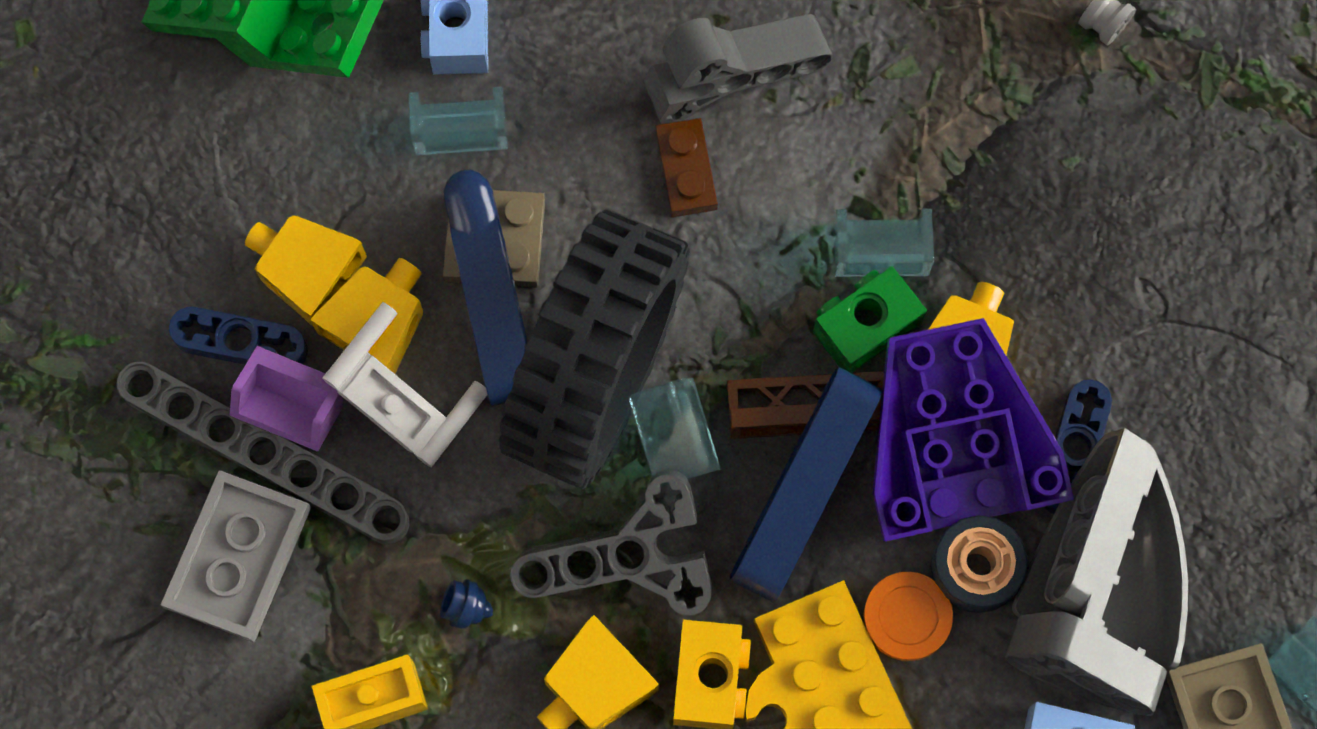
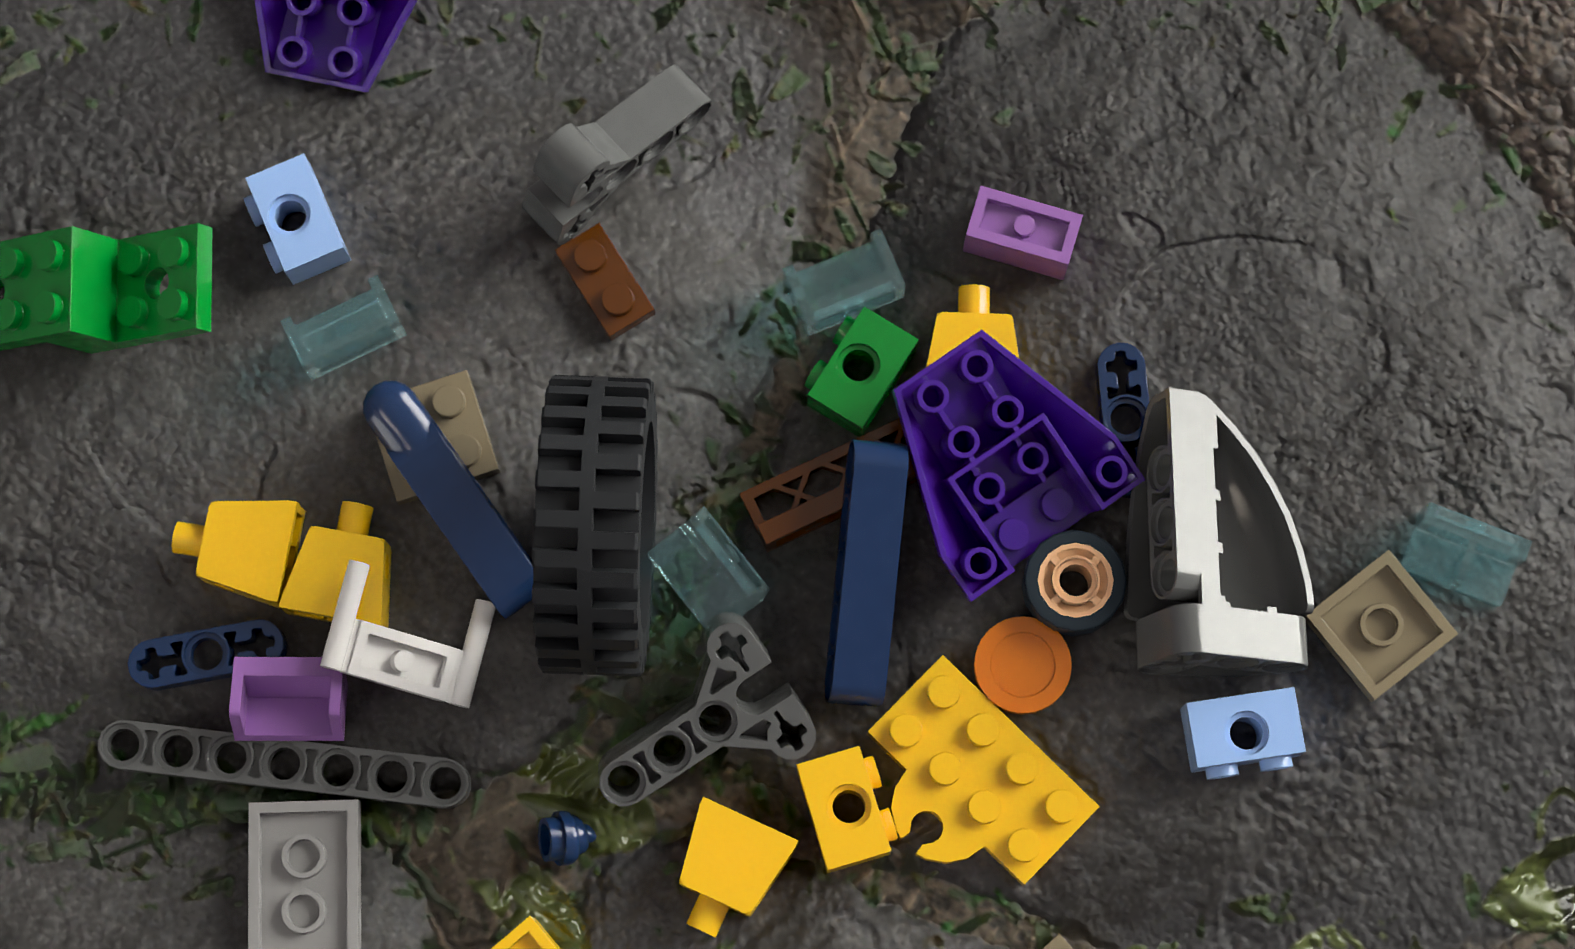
camera: 20 degrees left, 5 degrees up
none -> medium lavender panel [963,186,1083,280]

